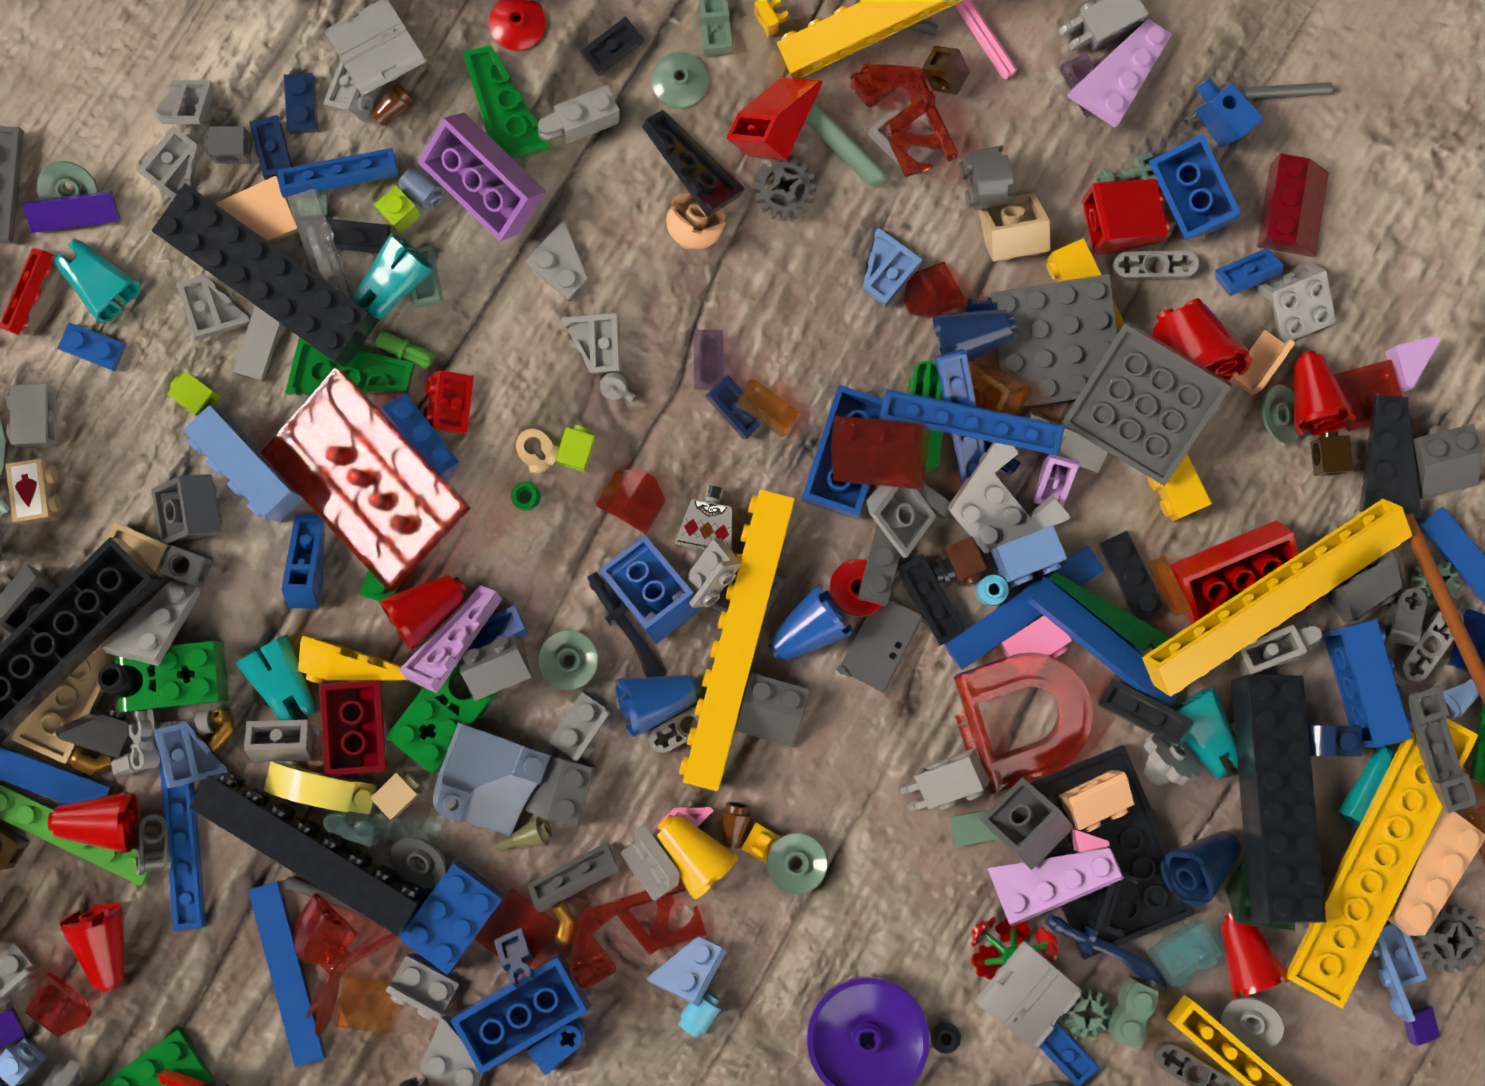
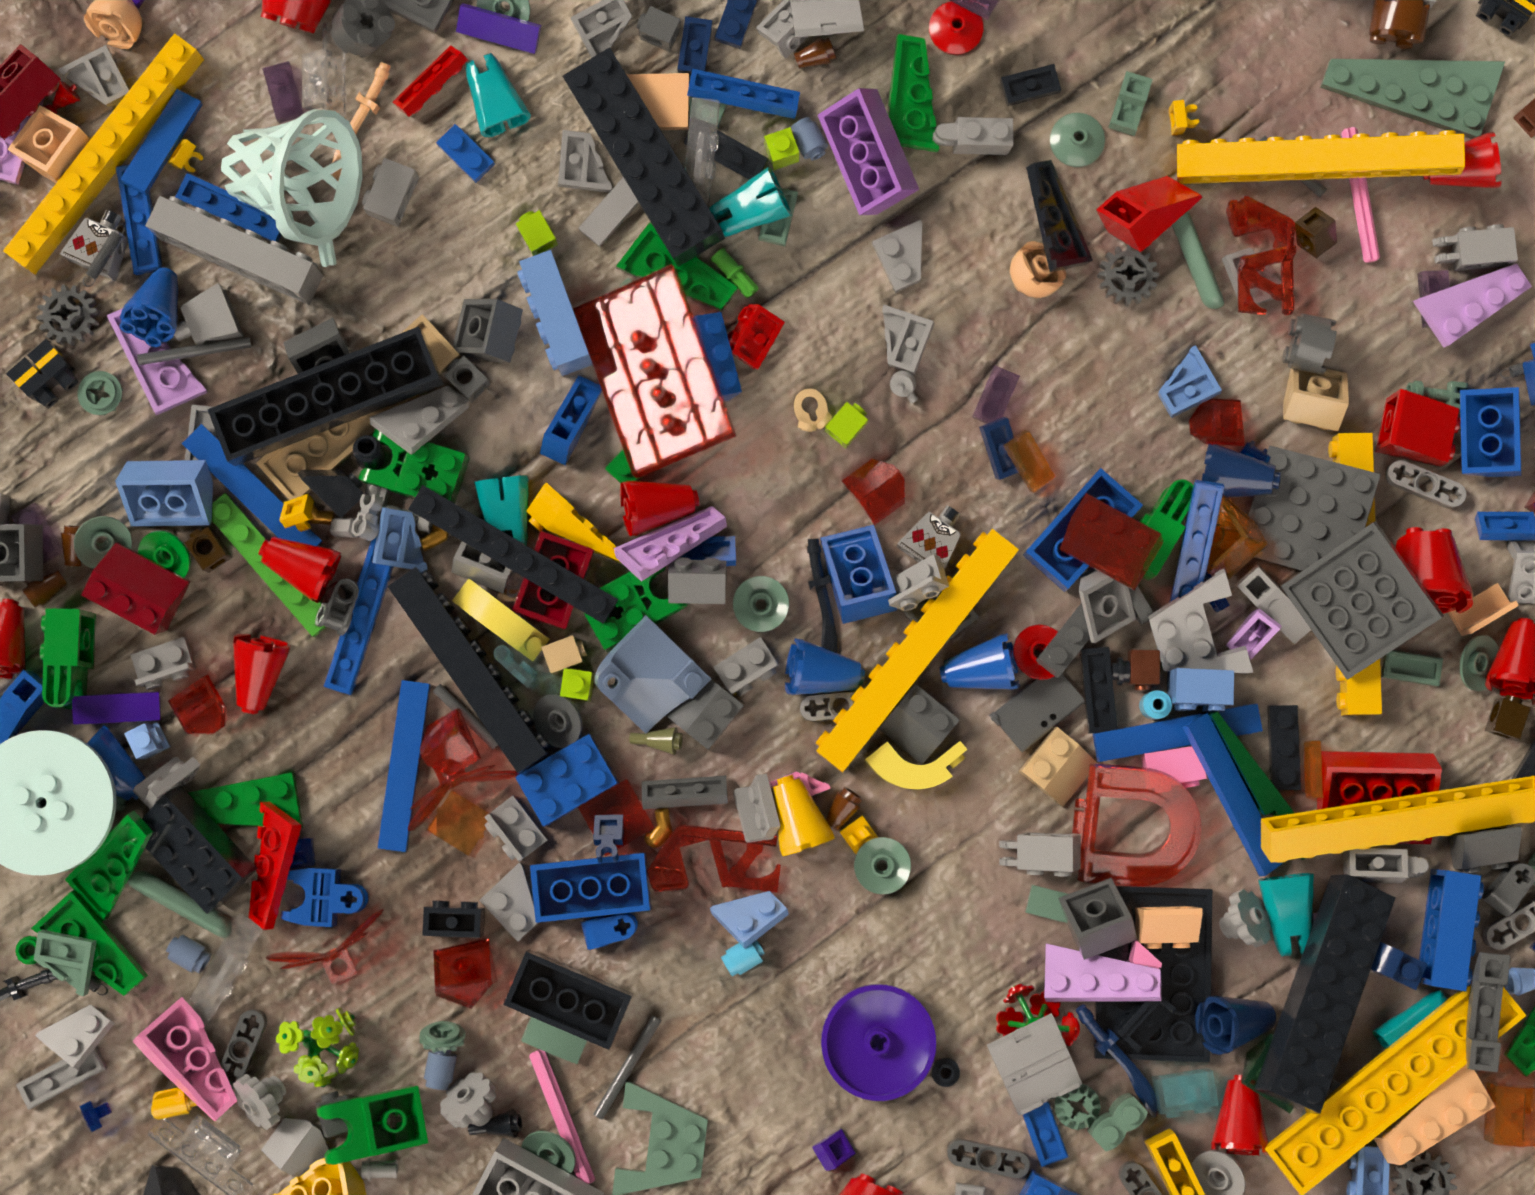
camera: 25 degrees right, 0 degrees up
brick [5,458,62,525] -> none
green plate [511,481,541,511] -> none
blue tile [879,389,1065,455] -> none
black plate [1098,679,1194,748] -> none
none -> yellow tile [279,494,314,532]
none -> black plate [408,485,619,624]
none -> lime brick [560,668,595,702]
none -> light yellow arch [865,741,967,789]
none -> tan slope [1018,727,1098,807]
none -> sand green tile [1381,650,1443,687]

